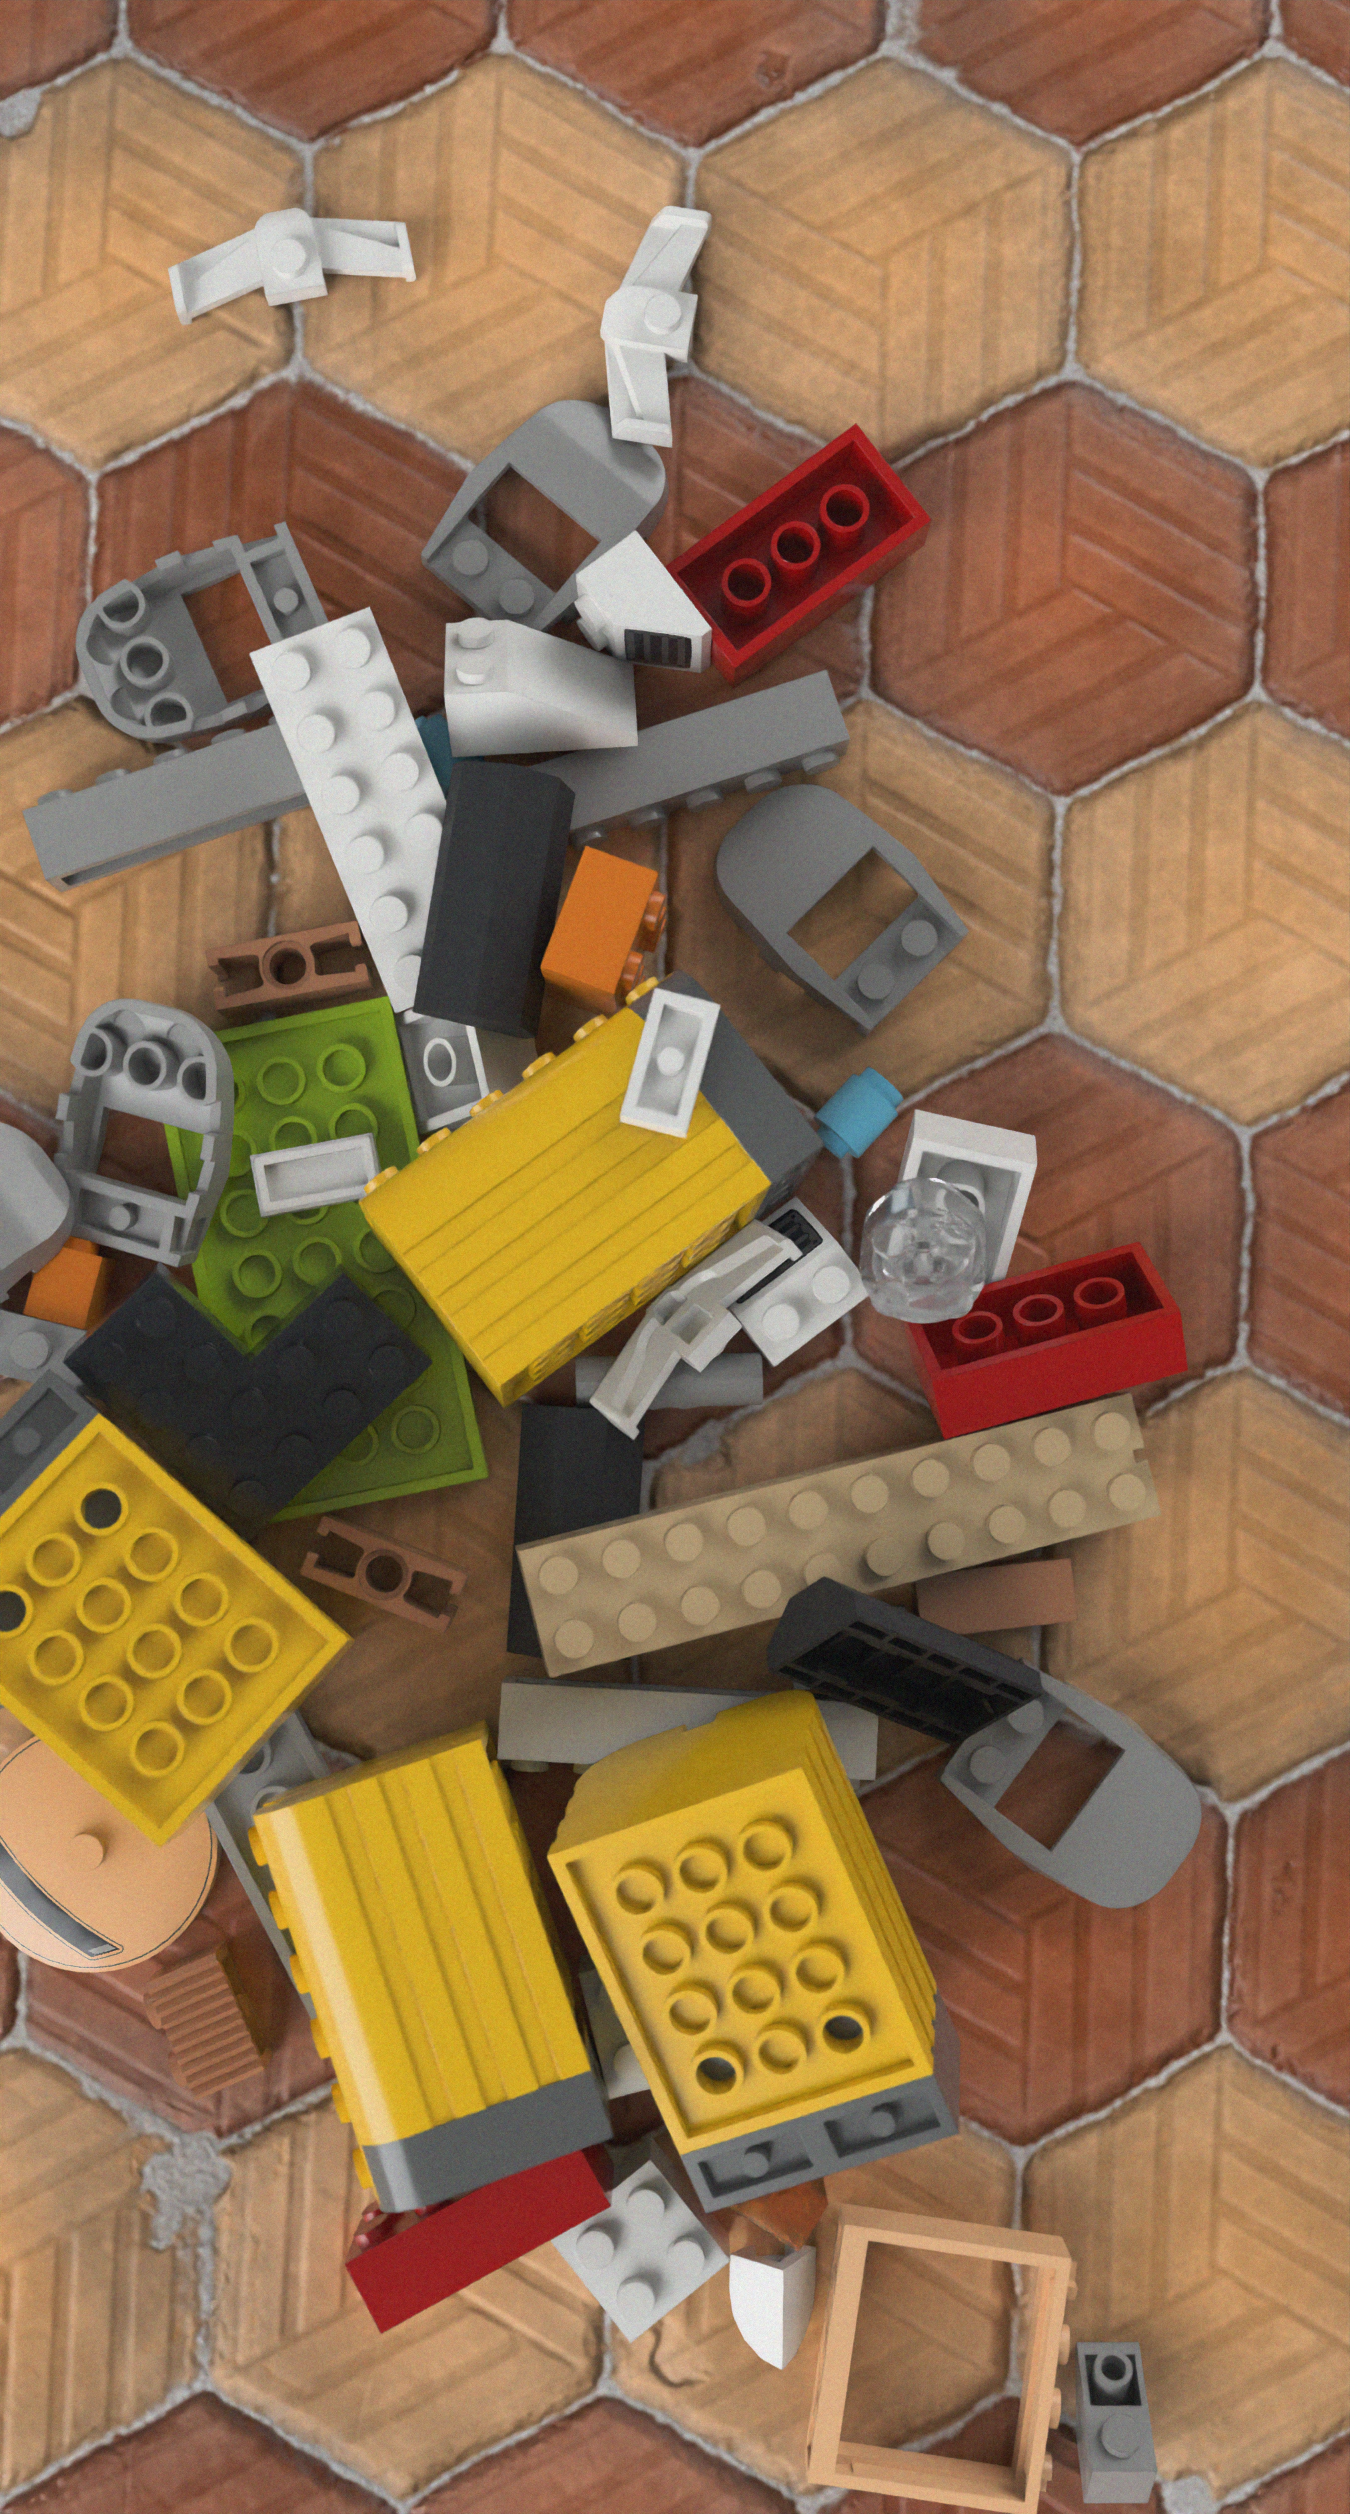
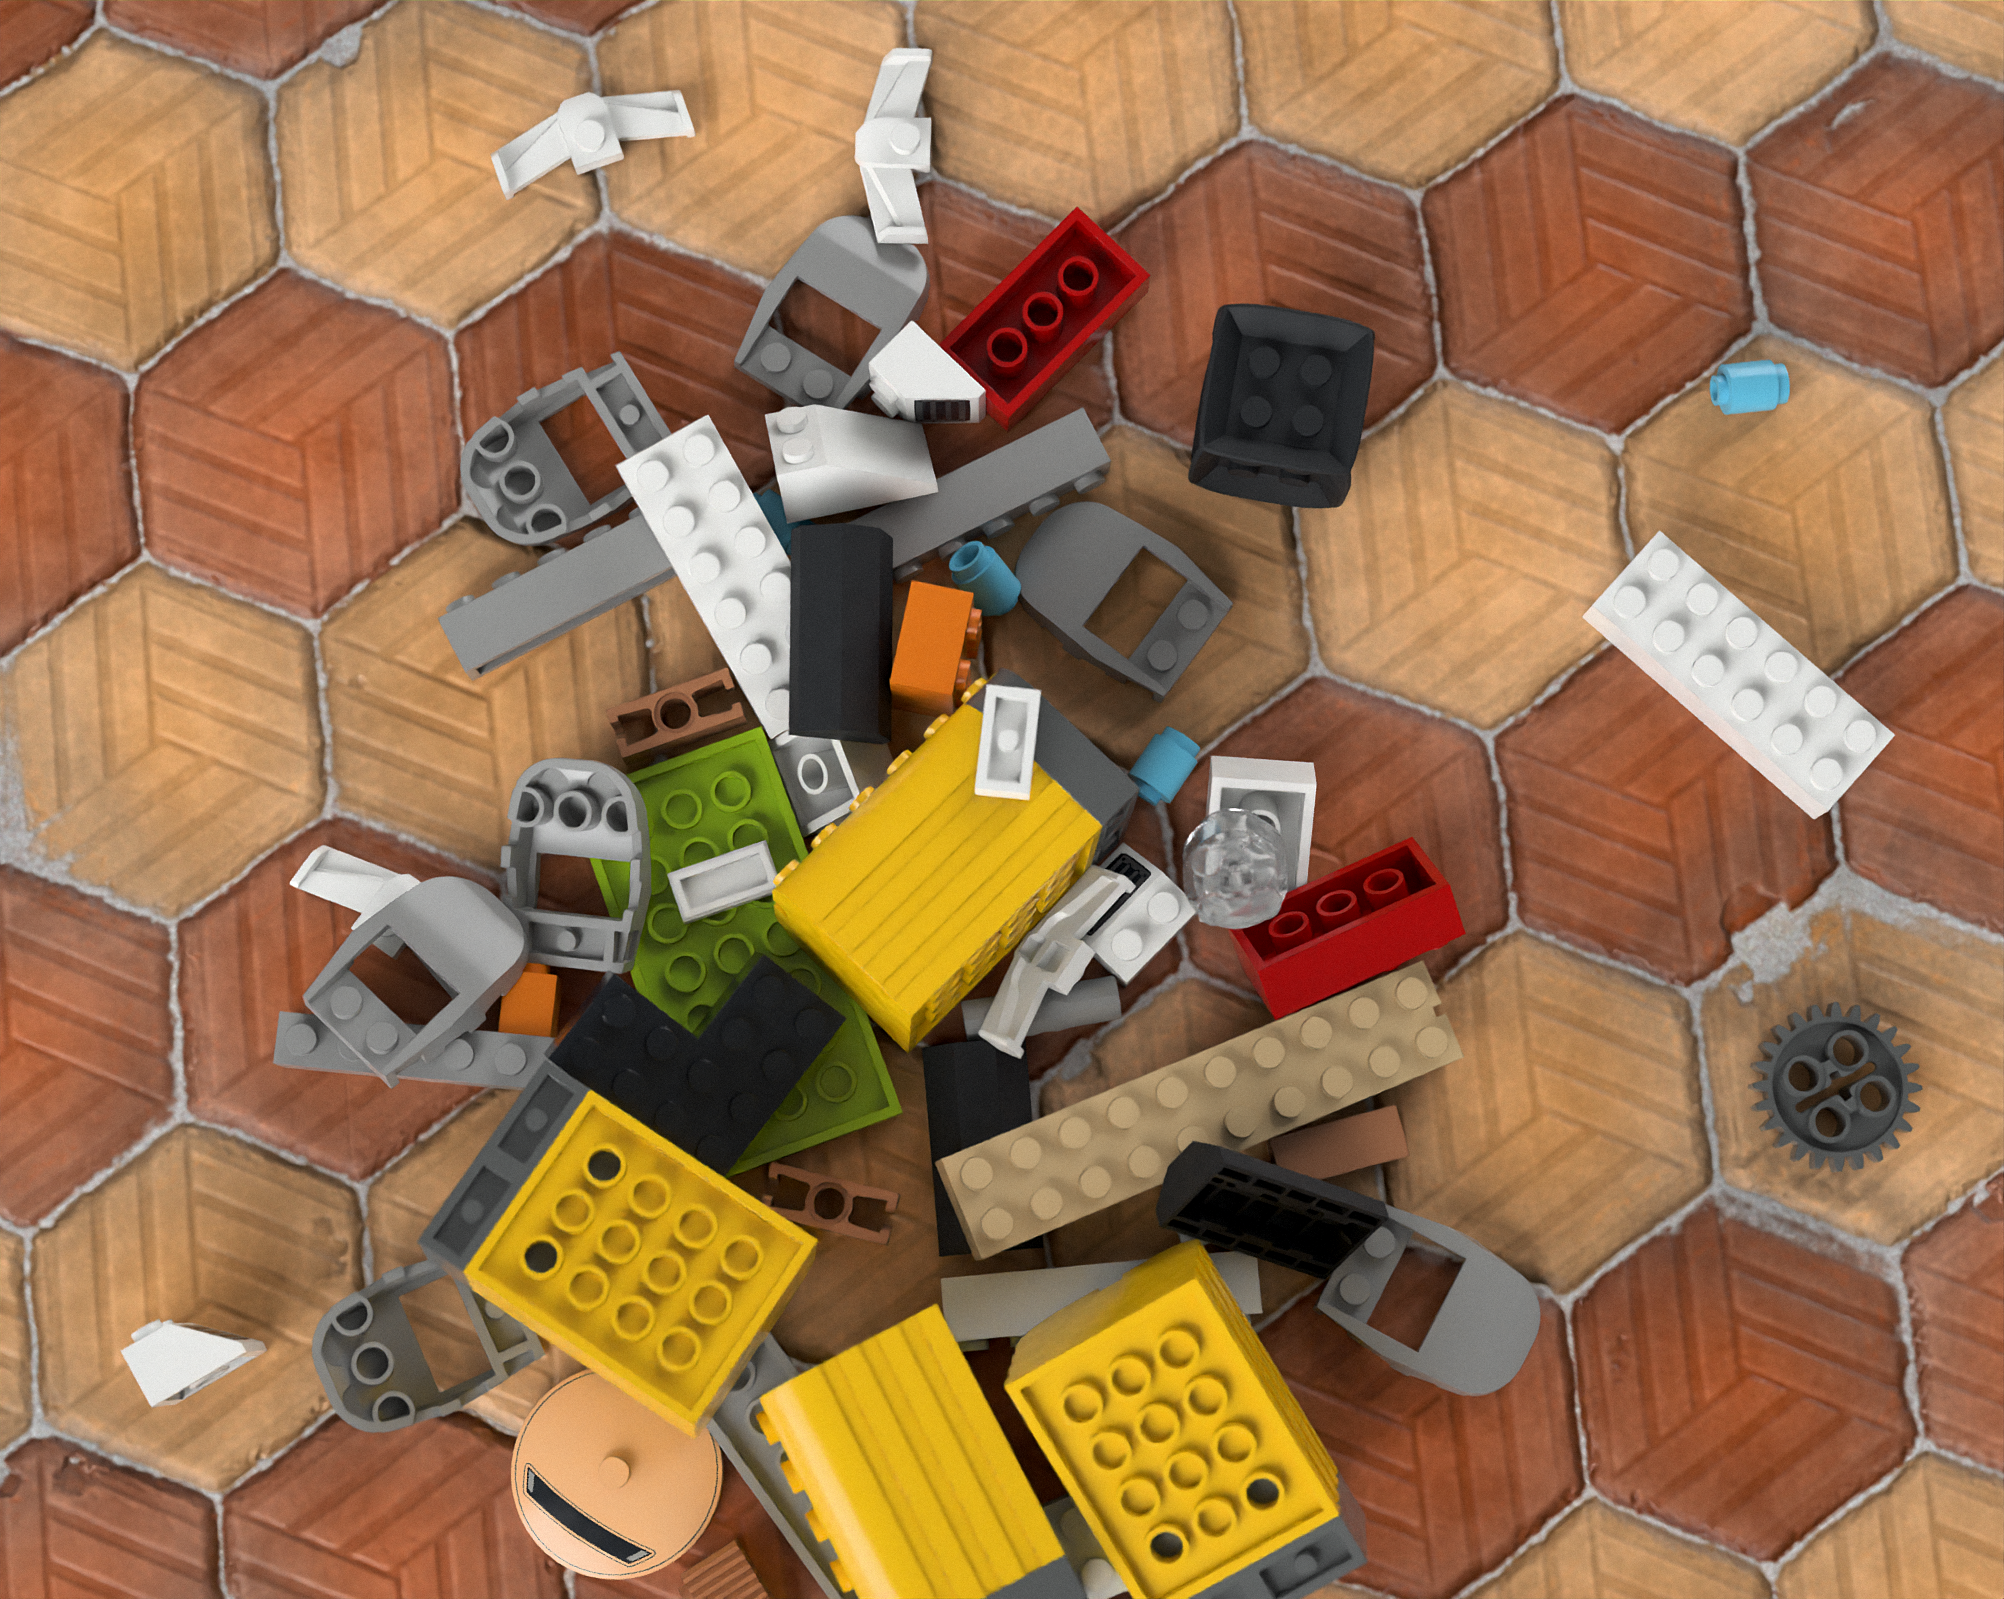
camera: 10 degrees left, 5 degrees down
none -> medium azure brick [949,541,1021,616]
none -> black piece [1188,303,1375,509]

